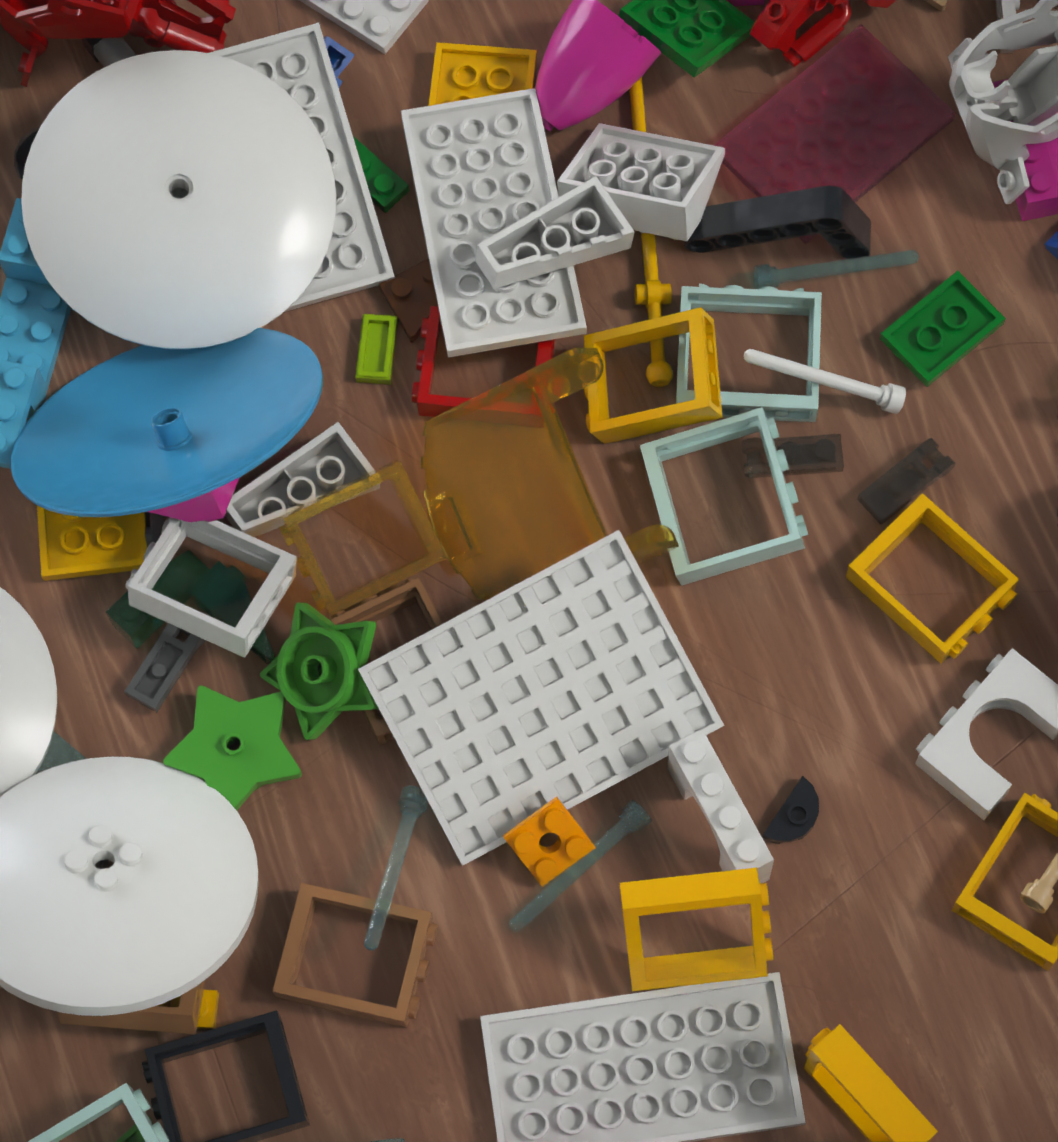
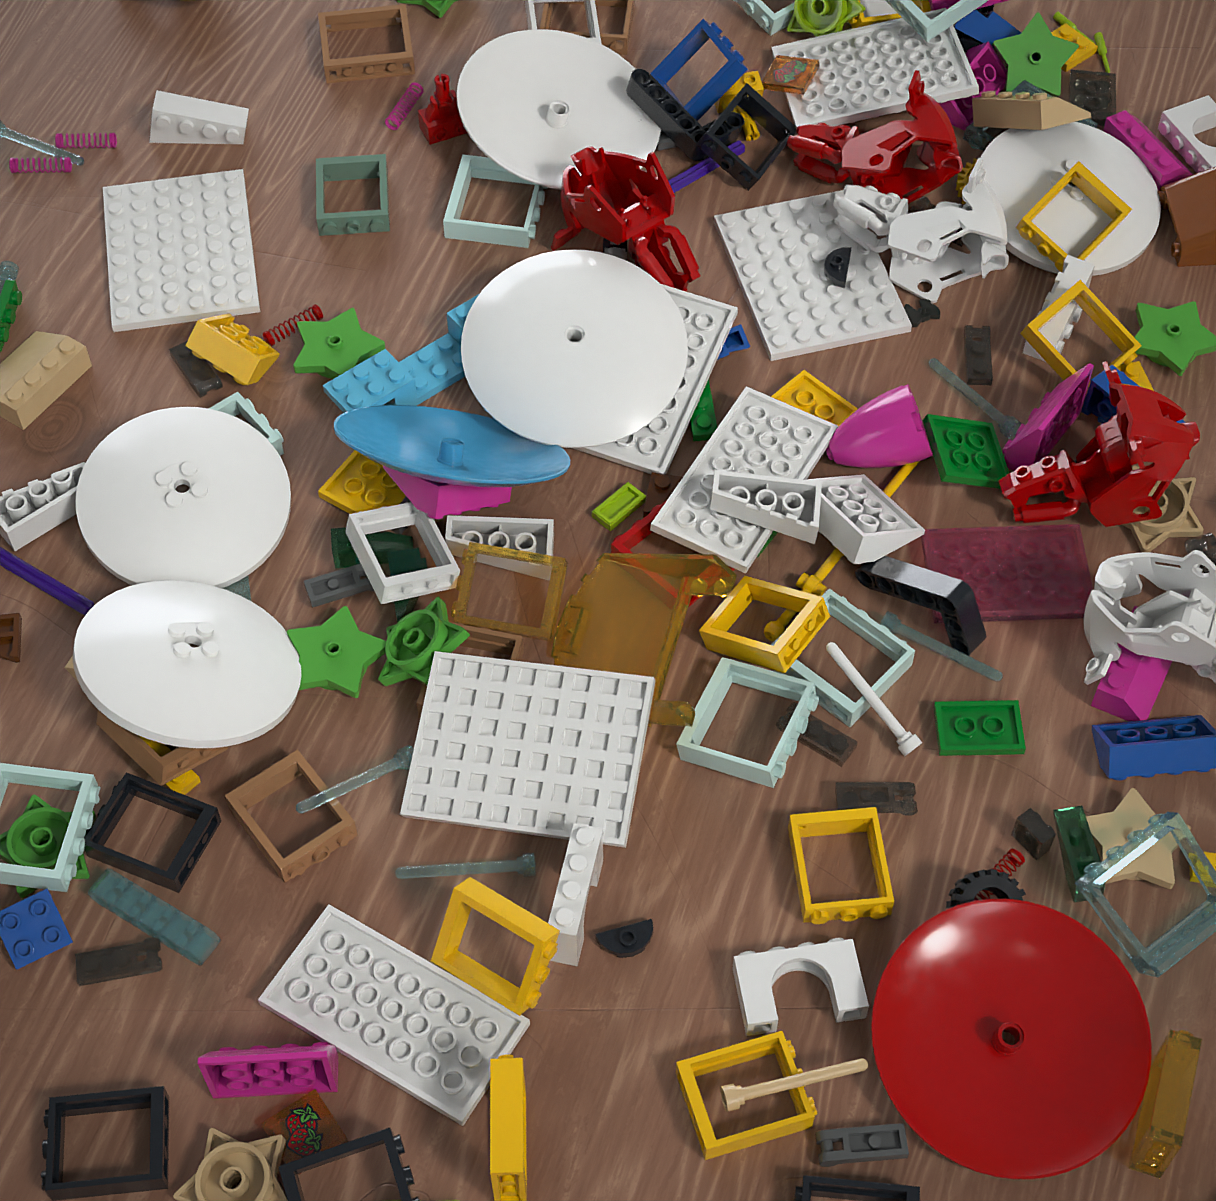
camera: 35 degrees right, 15 degrees down
light orange piece [503,796,596,887] -> none

